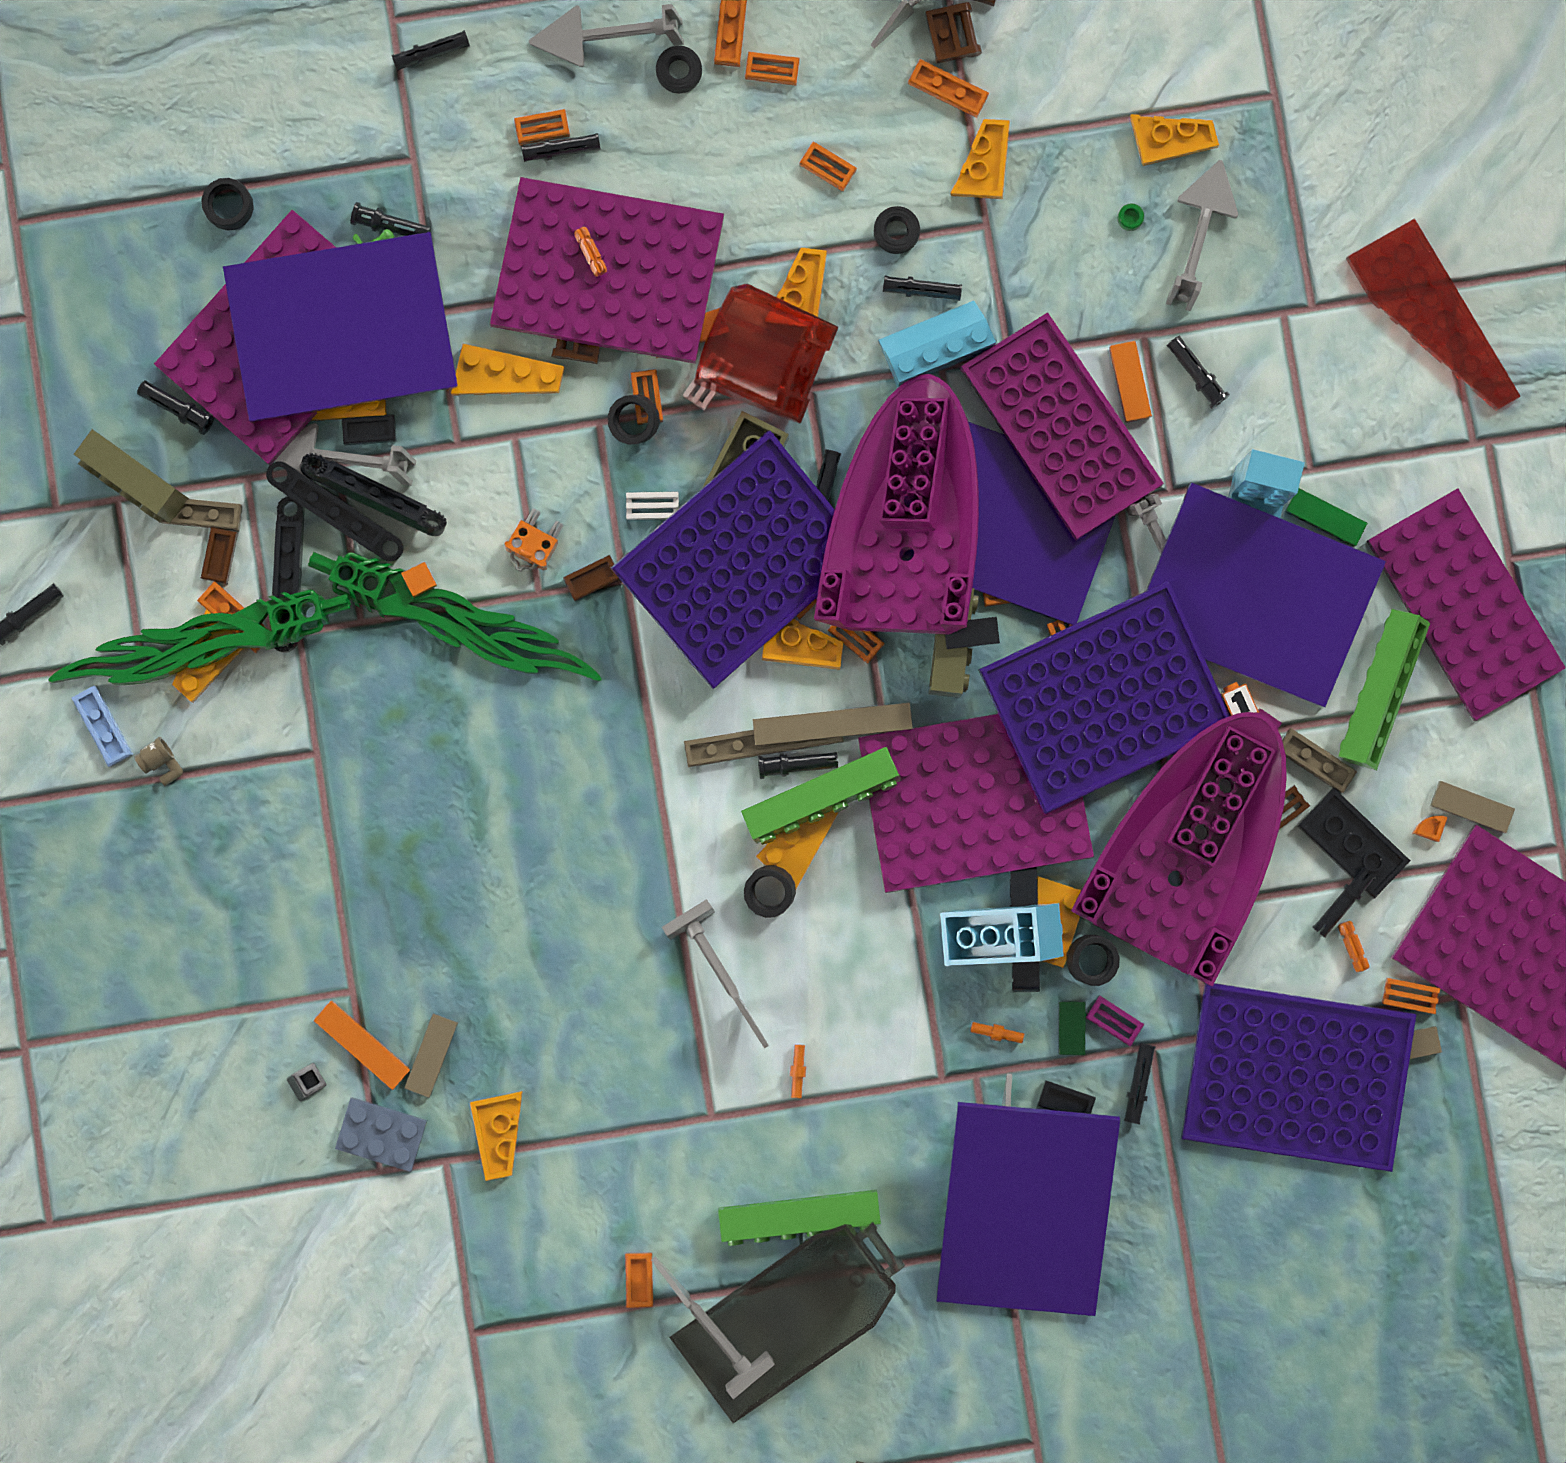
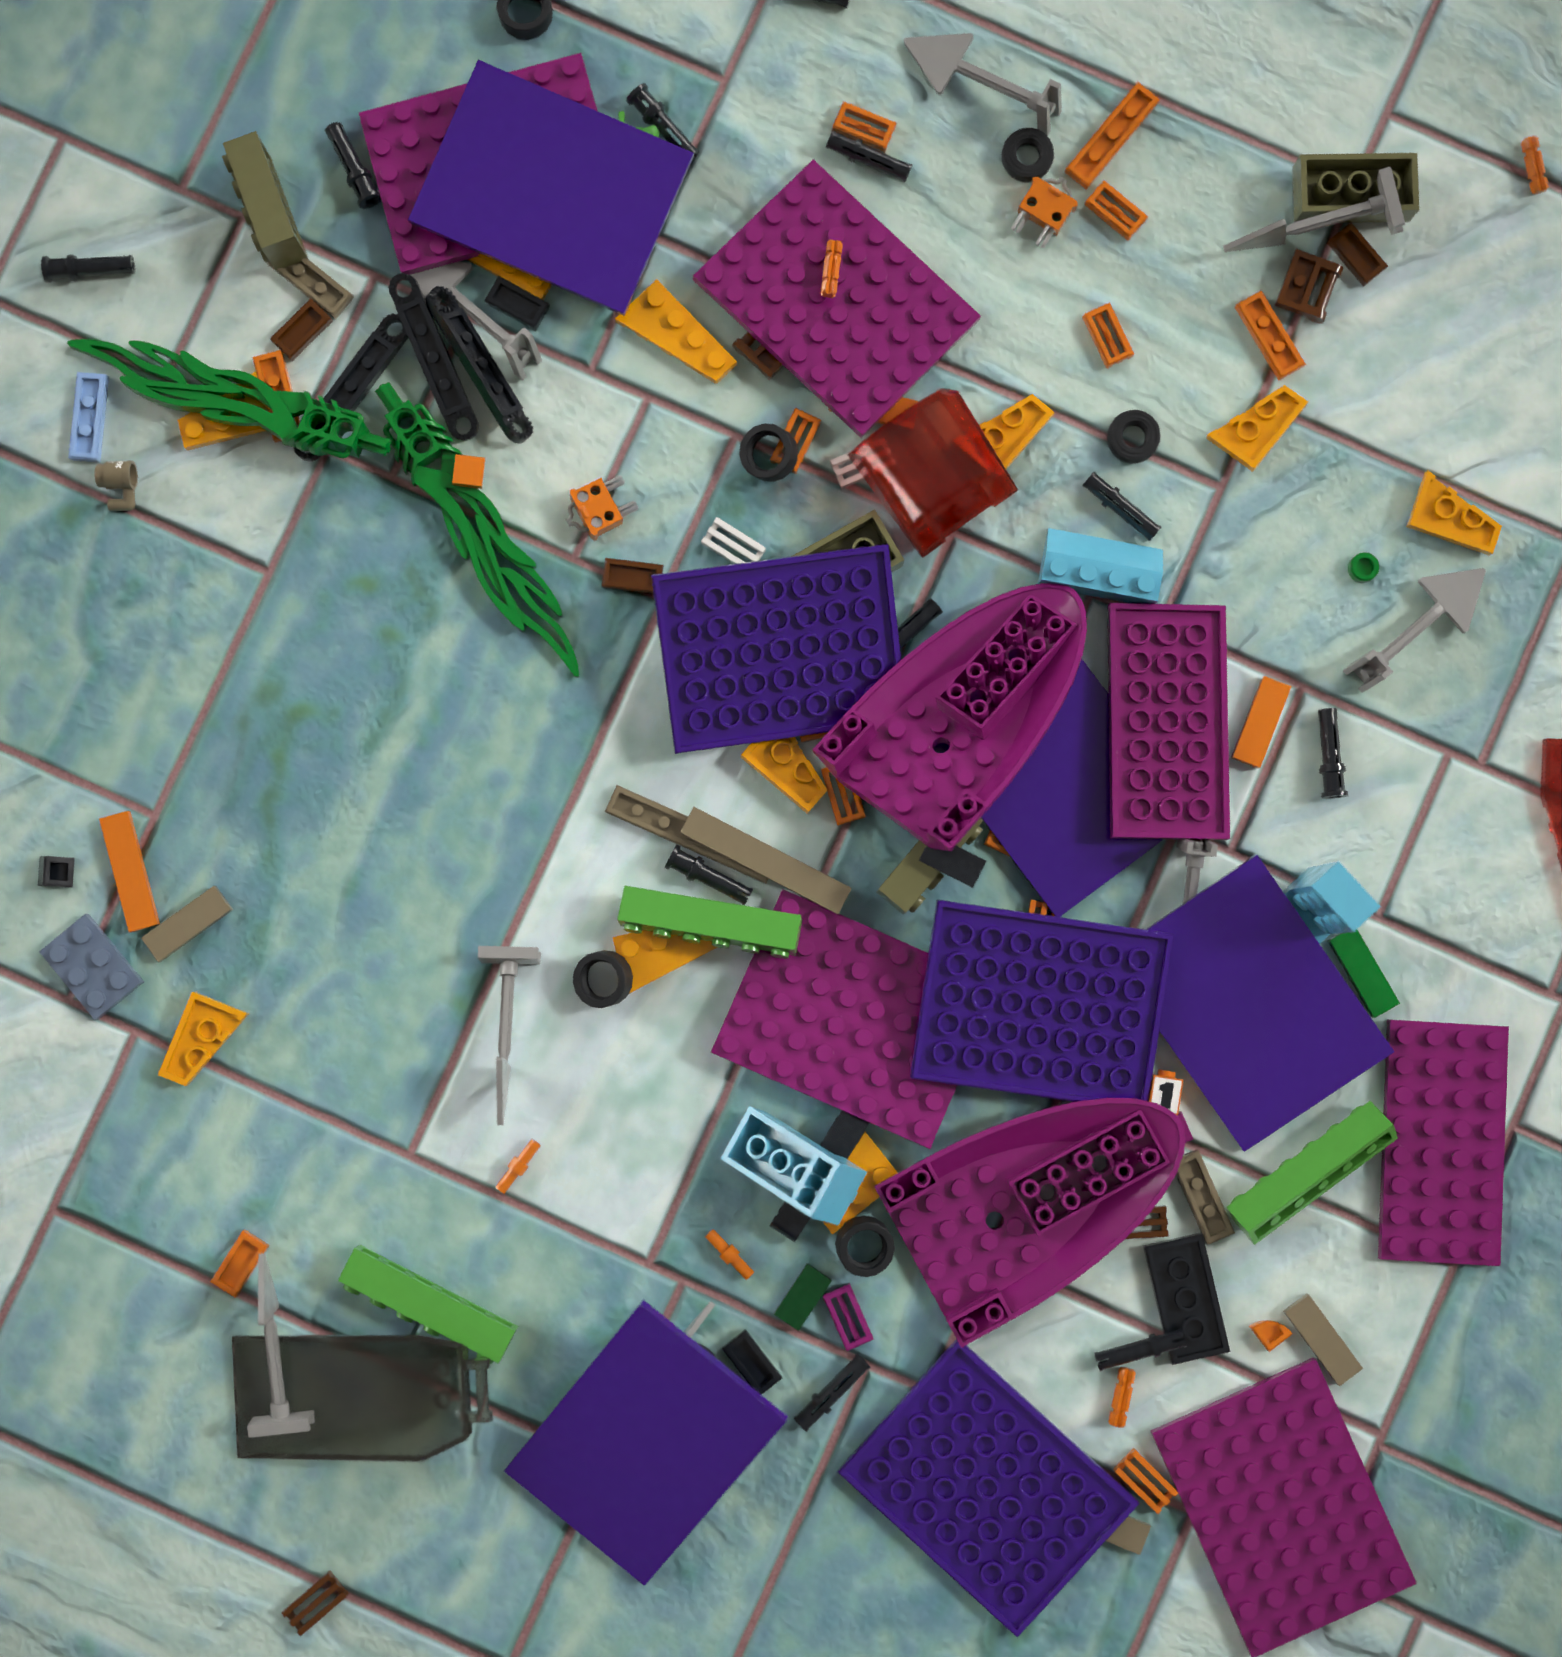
camera: 30 degrees right, 0 degrees up
none -> orange piece [1011,177,1078,248]

